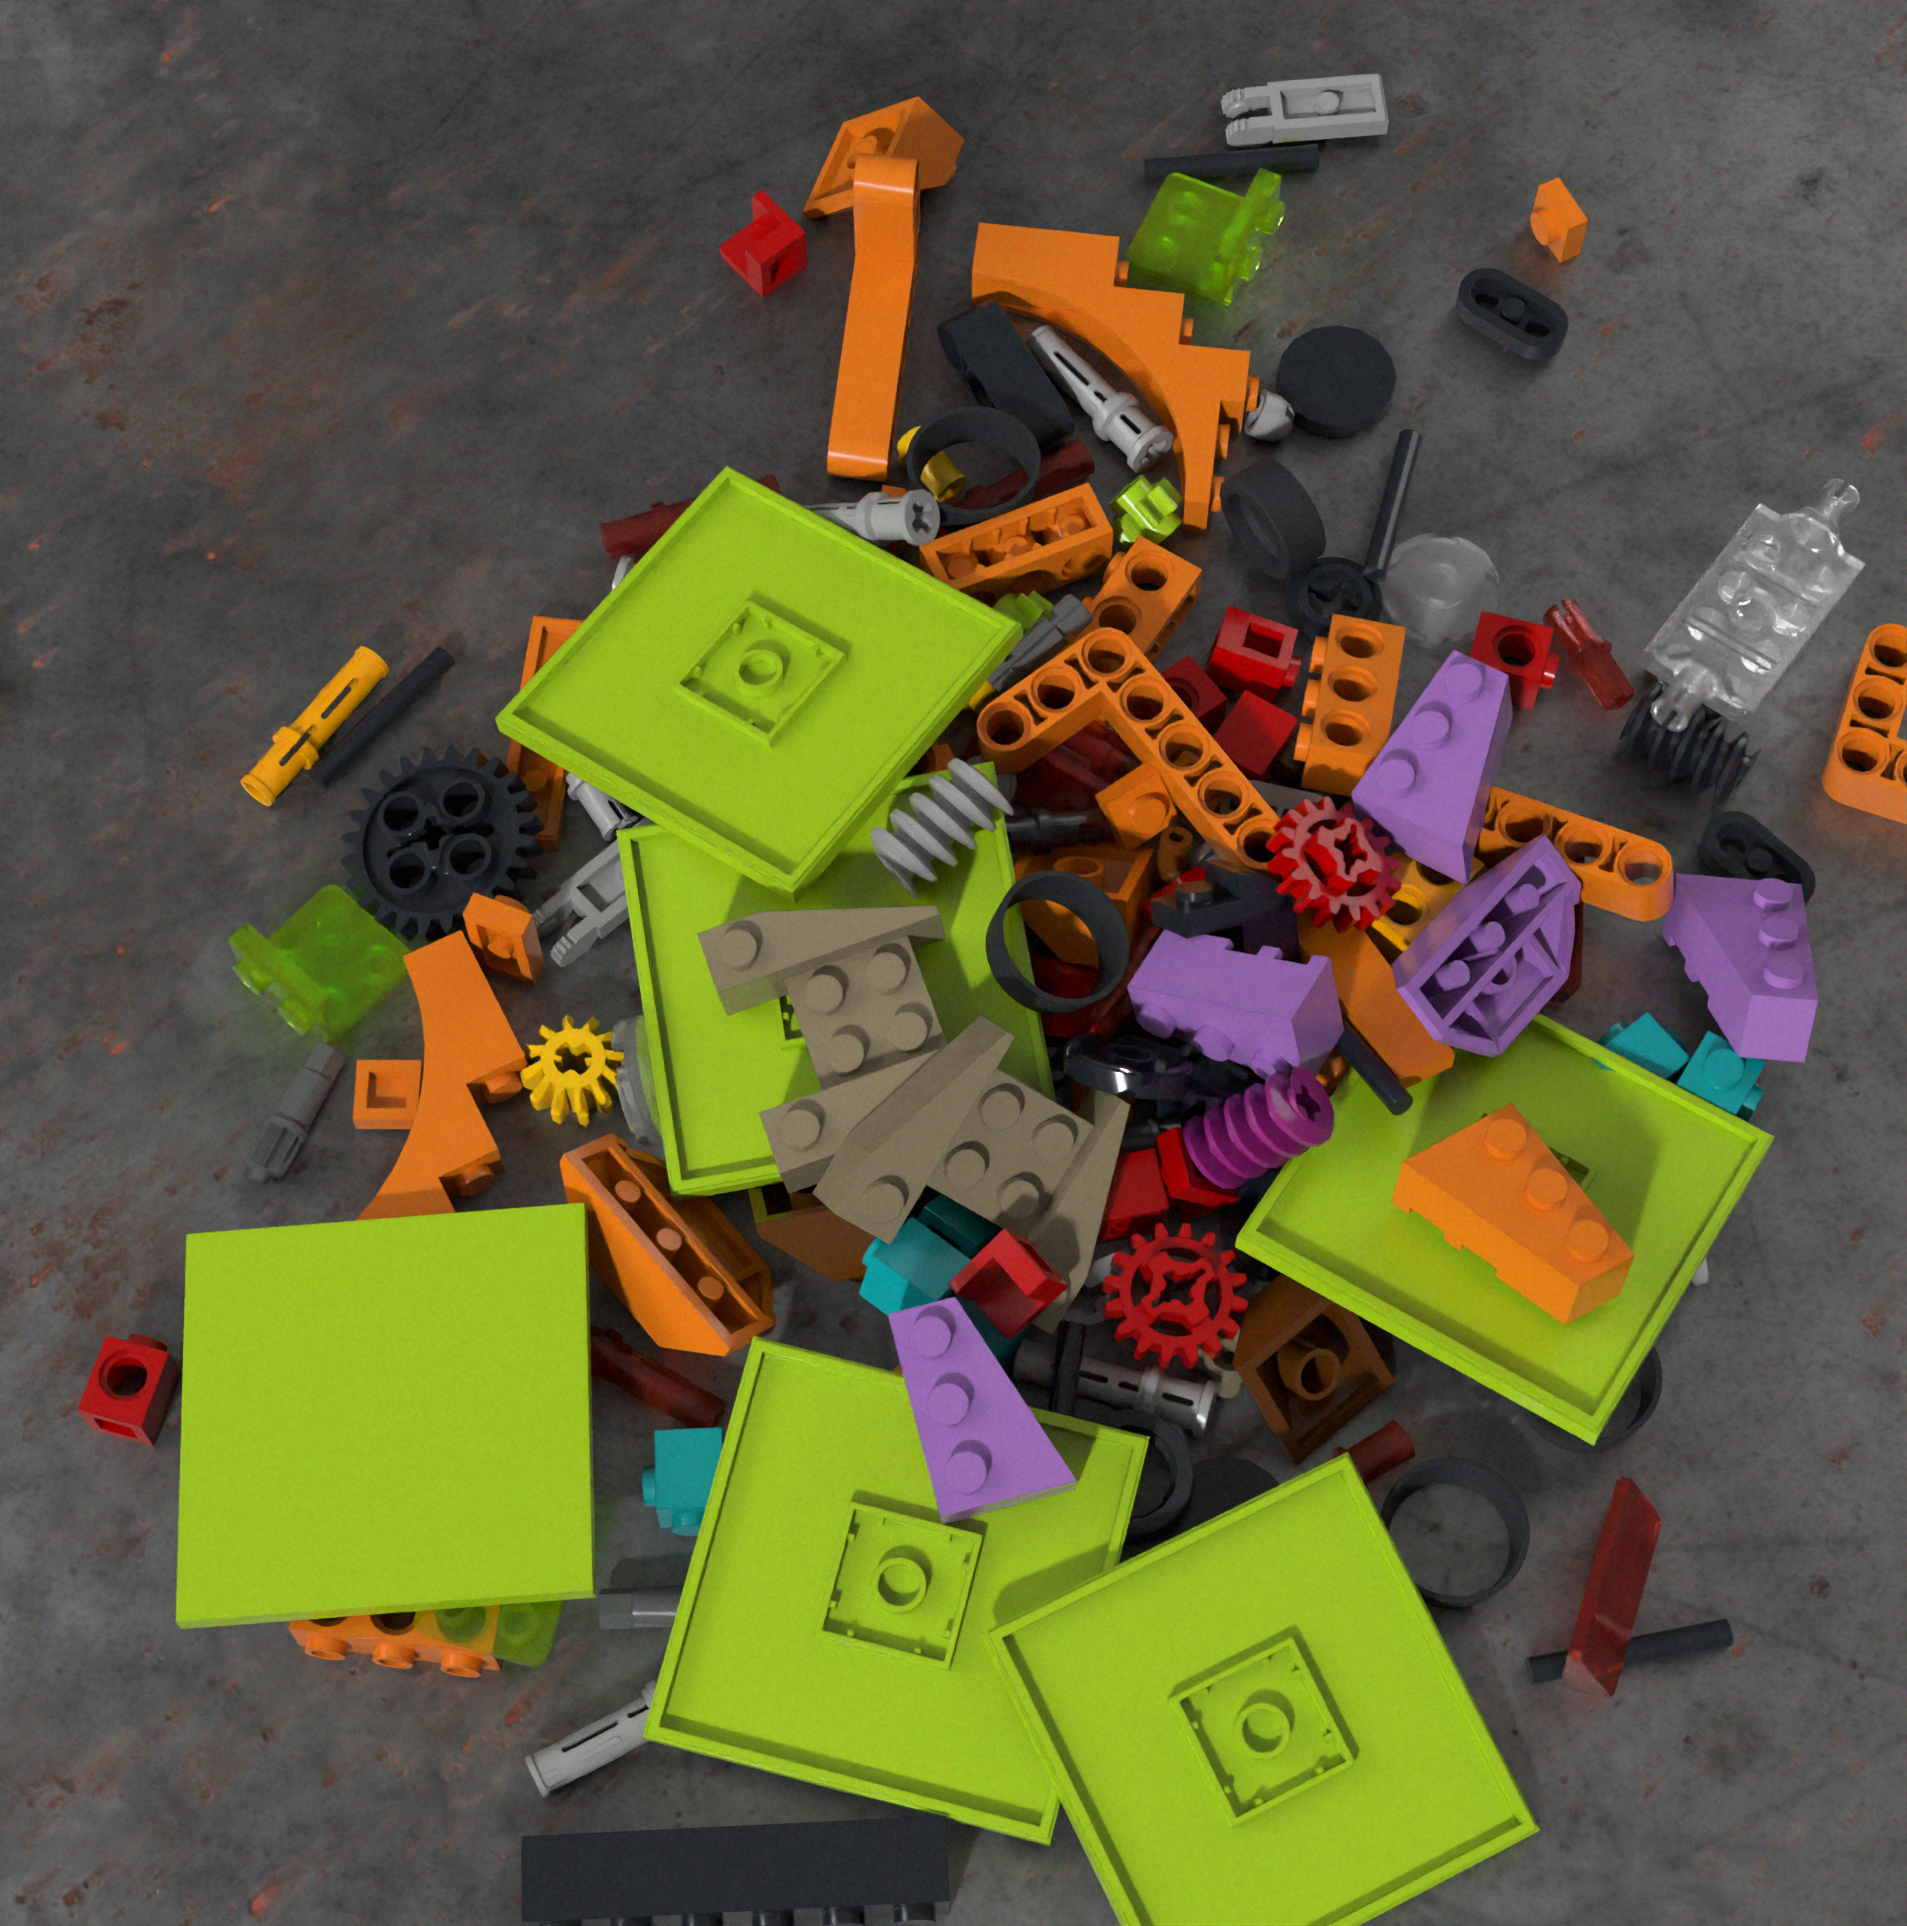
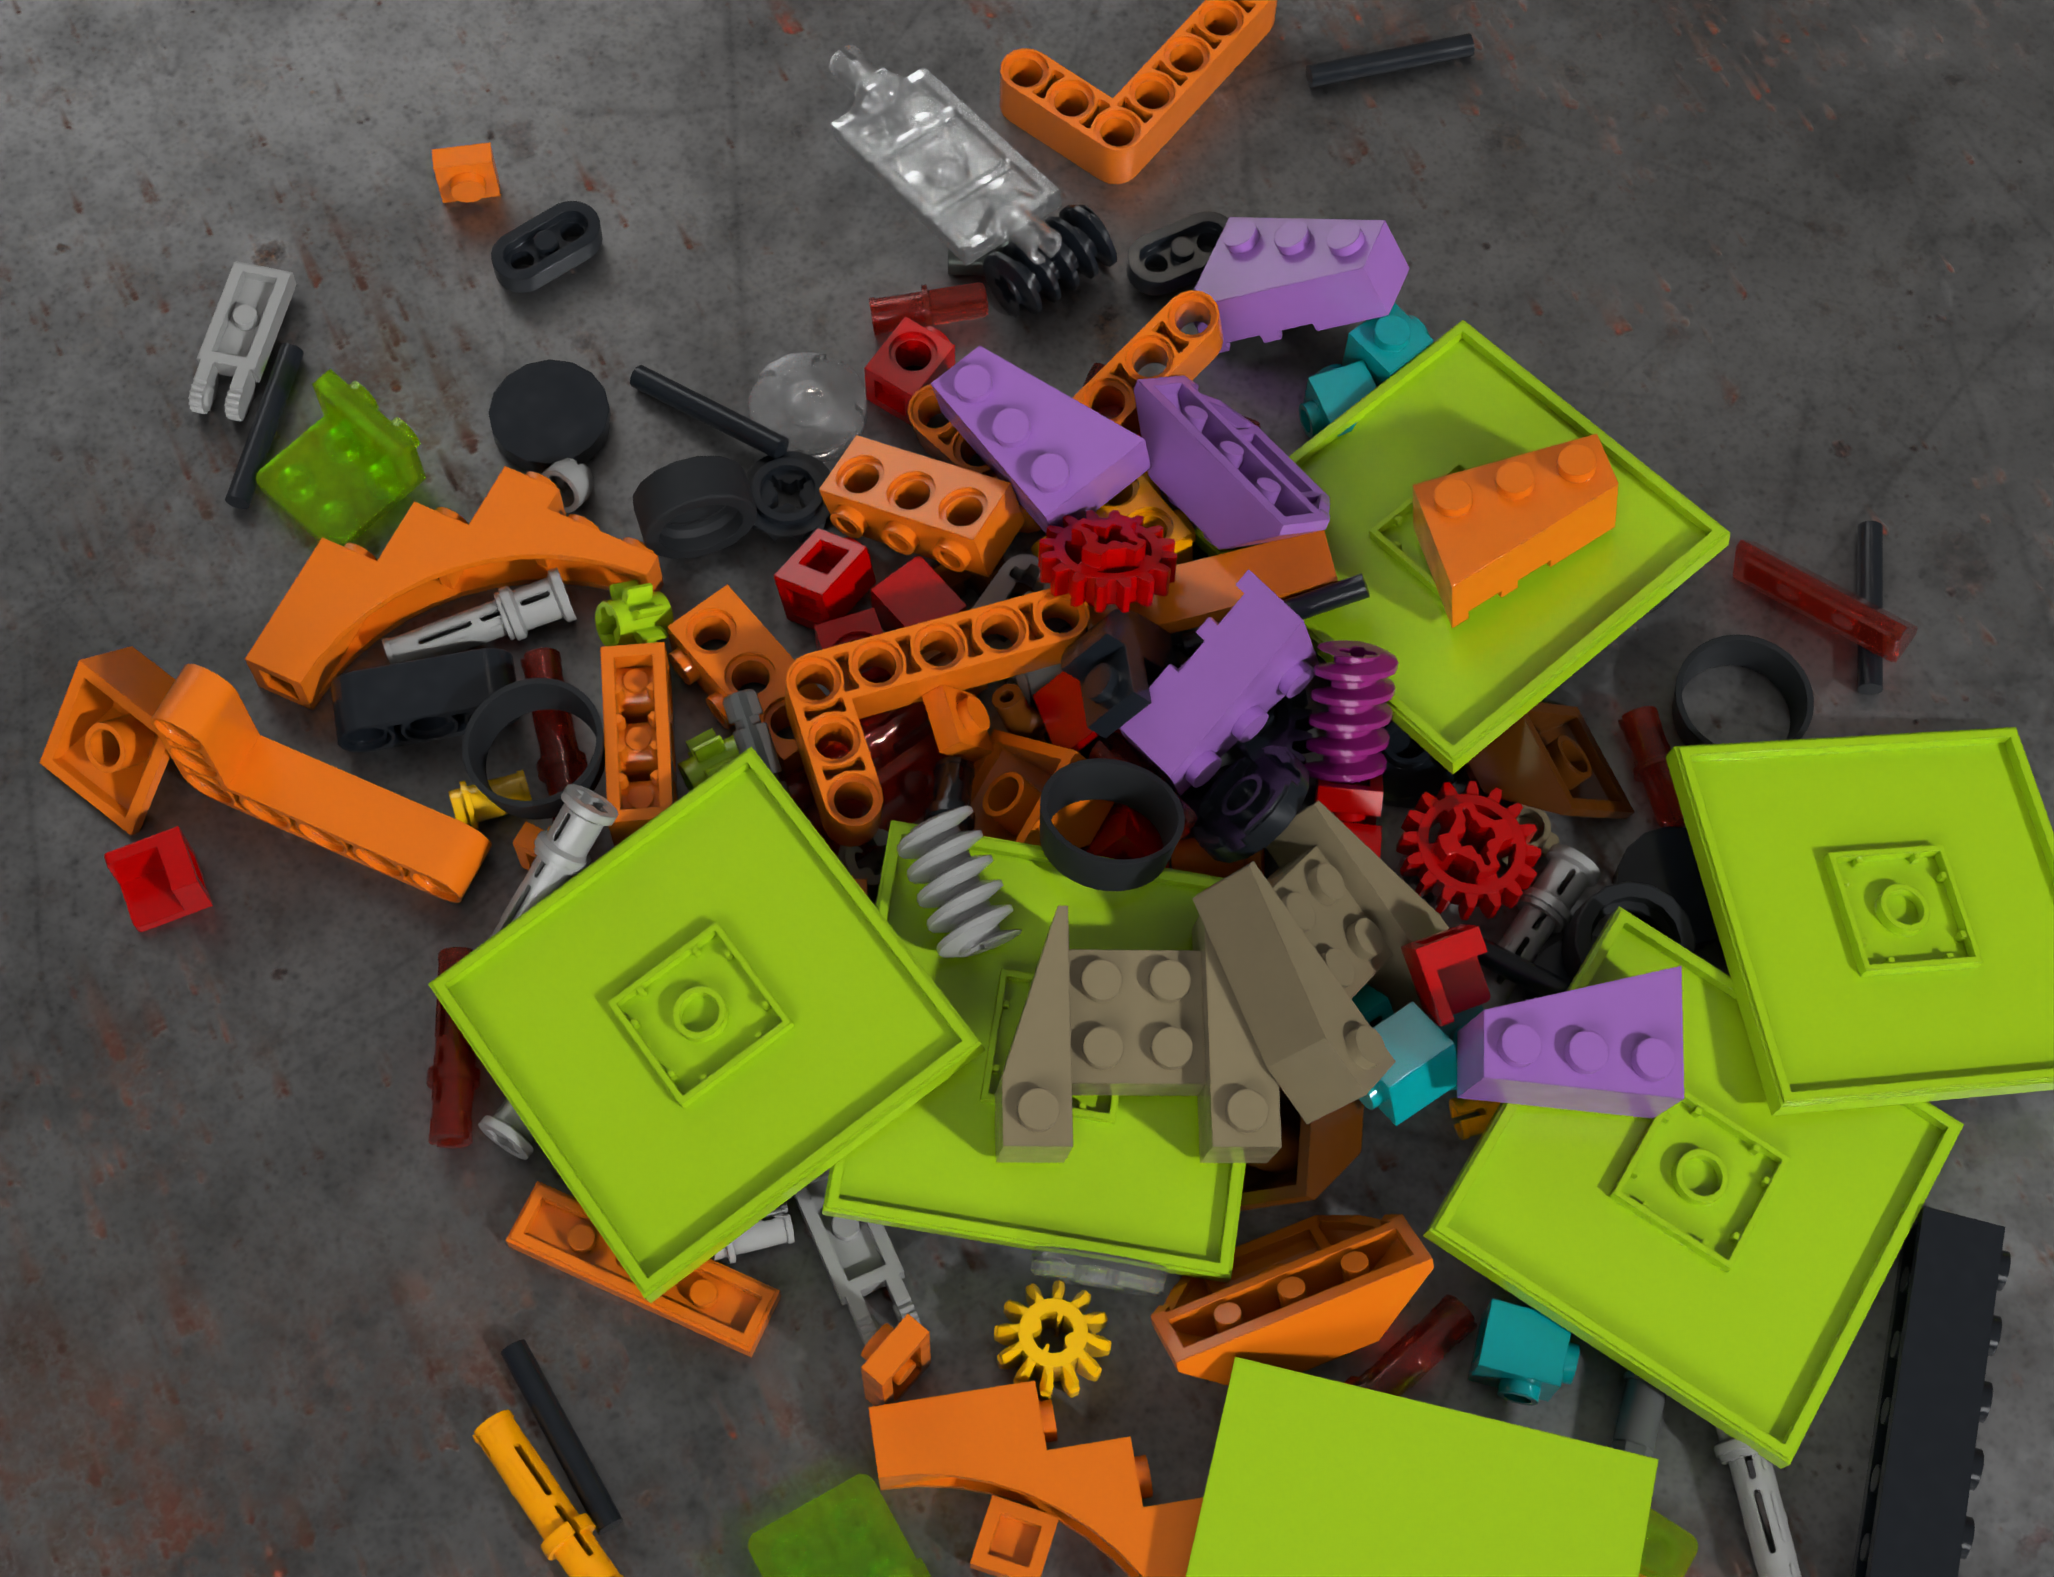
camera: 75 degrees left, 0 degrees up
black gear [340,744,544,944] -> none

